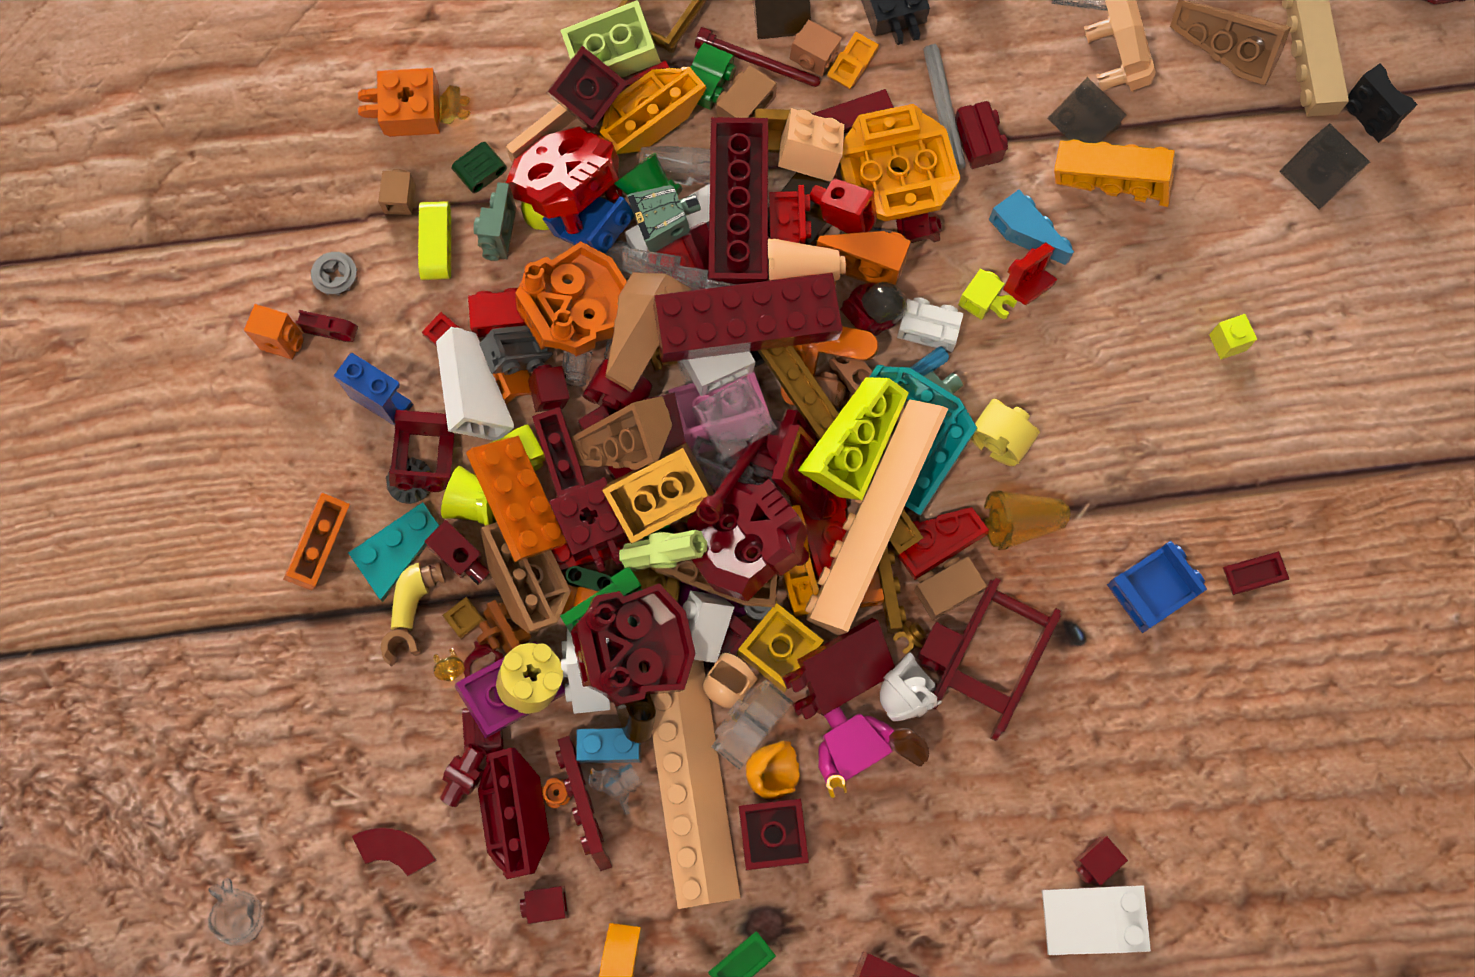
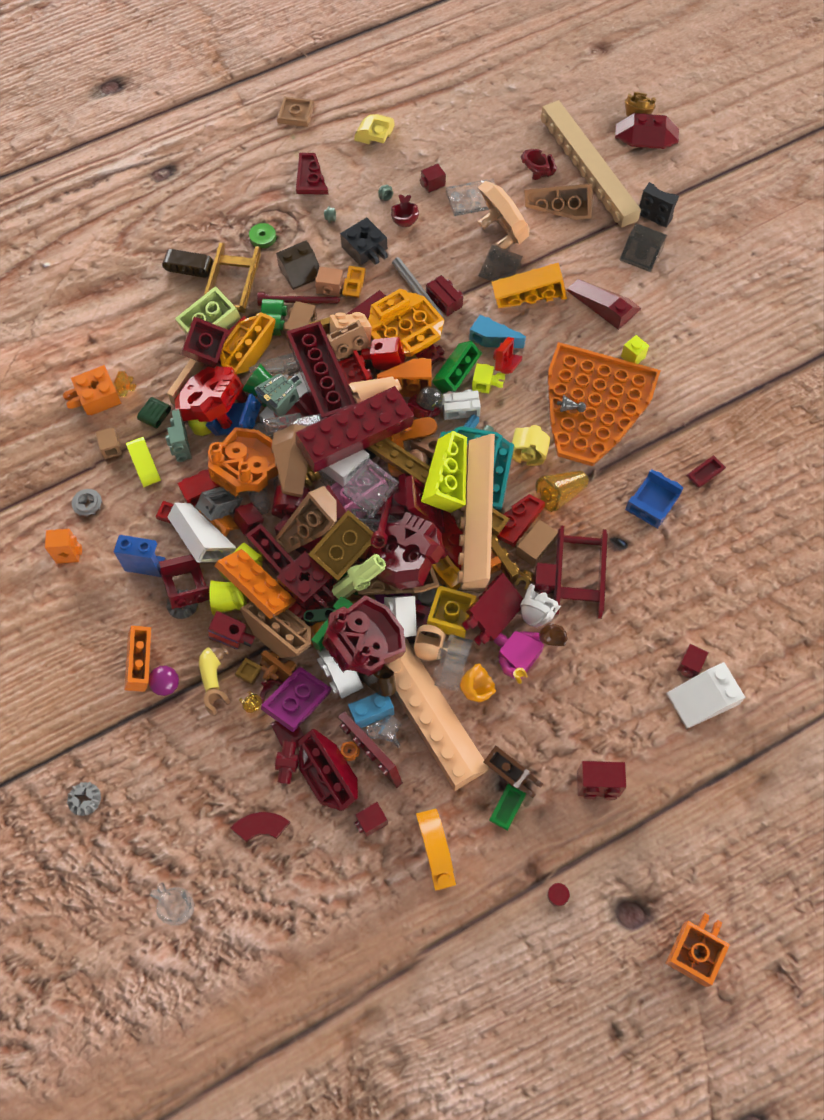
camera: 20 degrees left, 10 degrees down
dark red piece [295,310,358,342] -> none
teal wing [348,502,439,602] -> none
light yellow brick [496,643,563,714] -> none
dark red brick [738,799,809,871] -> none
none -> light grey gear [66,782,101,816]
none -> magenta hair [148,666,179,696]
none -> medium nougat brick [327,320,371,360]
none -> green brick [432,341,482,394]
none -> reddish brown hinge [483,745,543,798]
none -> orange wing [548,342,661,466]
none -> dark grey piece [557,395,586,412]
none -> dark red wedge [567,279,641,330]

